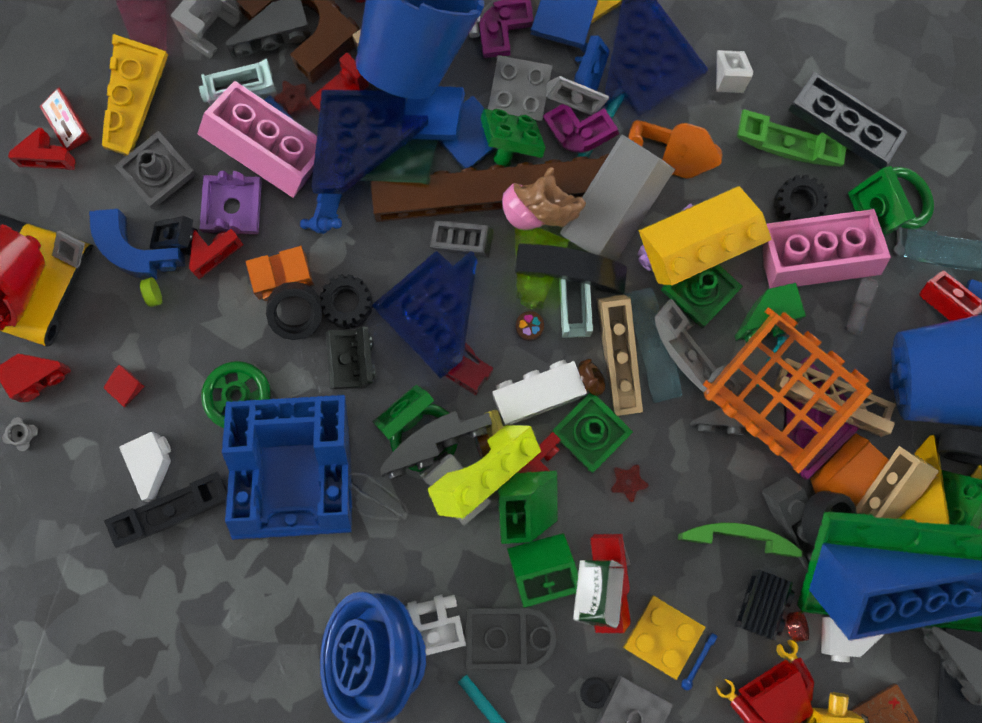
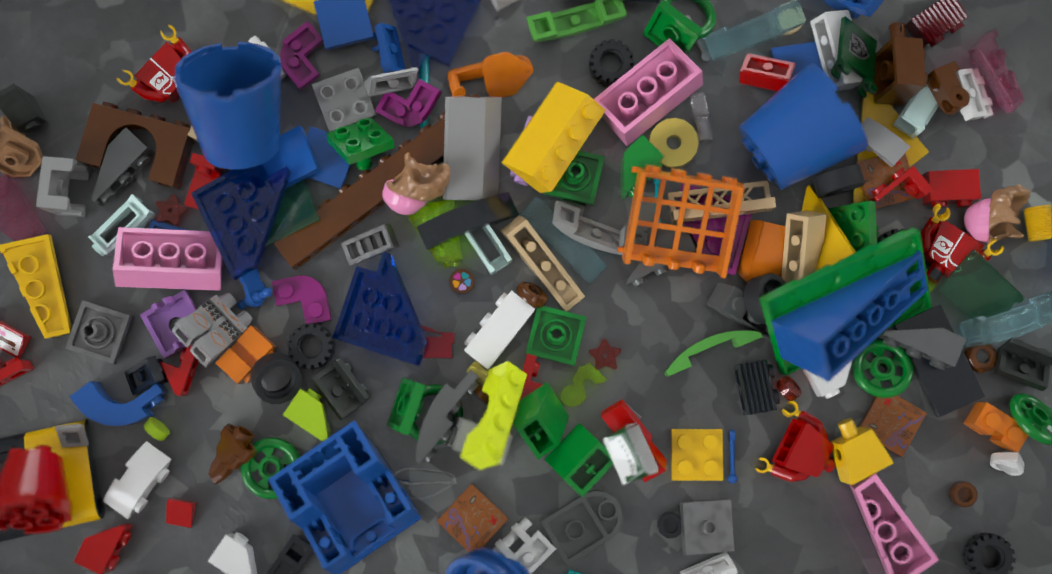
camera: 30 degrees left, 5 degrees up
none -> white brick [103,441,171,519]
none -> light grey hips [172,293,253,368]
none -> reddish brown rock [208,423,257,484]
none -> magenta plate [271,276,332,324]
none -> lime slope [283,388,331,442]
none -> dark orange tile [437,483,509,552]
none -> clear neon green leg [560,362,607,407]
none -> light yellow tile [649,118,699,168]
none -> green plate [852,339,913,398]

